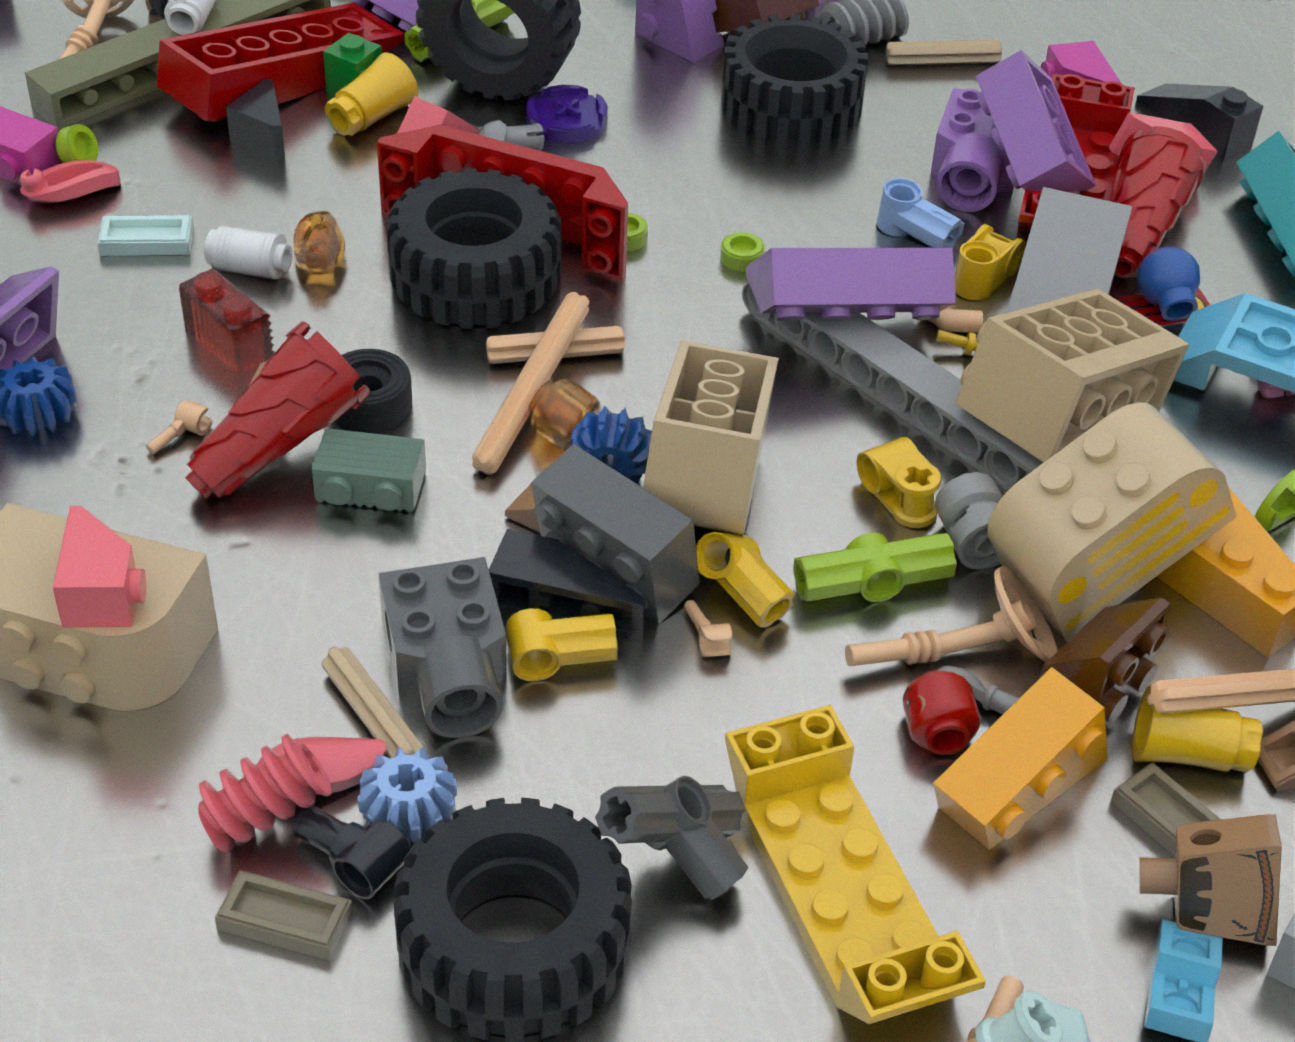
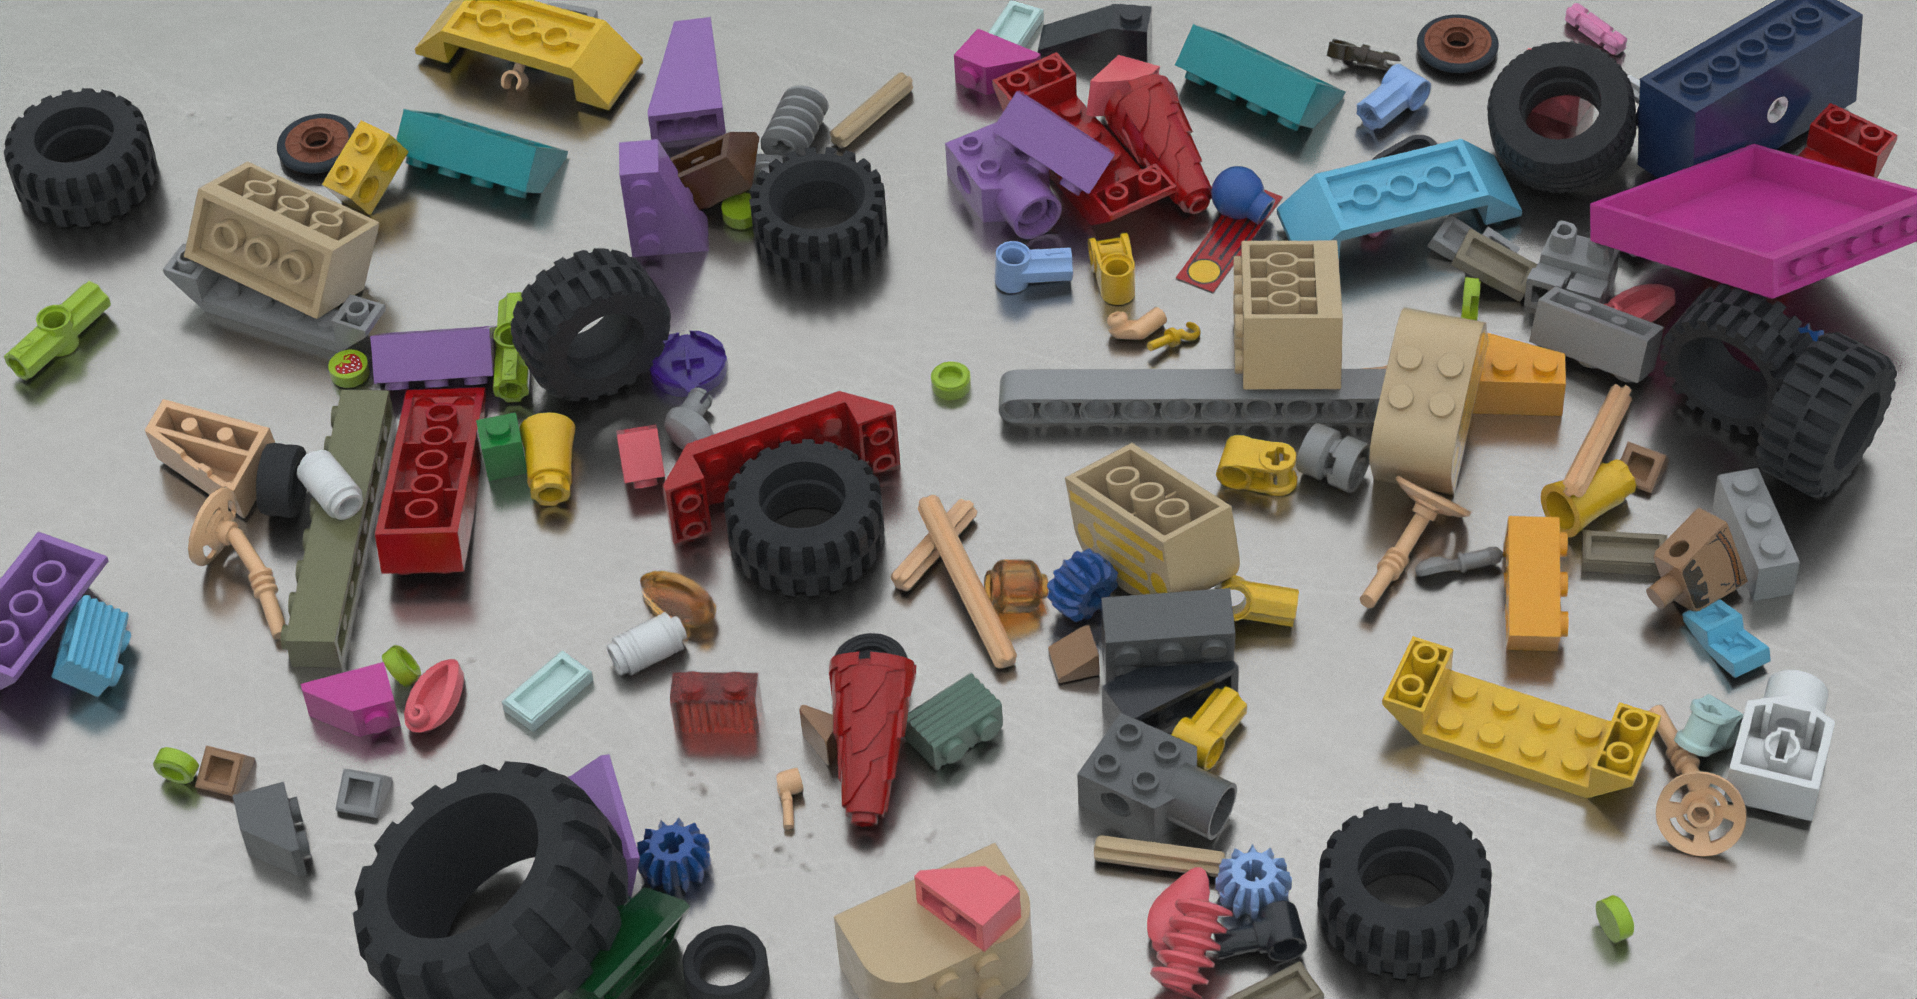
camera: 40 degrees left, 5 degrees up
black slope [226,79,286,162] -> none
dark grey piece [595,776,749,900] -> none
light nougat hand [684,600,732,657] -> none
medium lavender slope [746,248,956,321] -> none
lime piece [793,532,957,602] -> none
red head [902,671,980,755] -> none
light grey tile [1007,187,1132,313] -> none
reddish brown slope [1040,597,1171,723] -> none
none -> light aqua tile [988,0,1044,47]

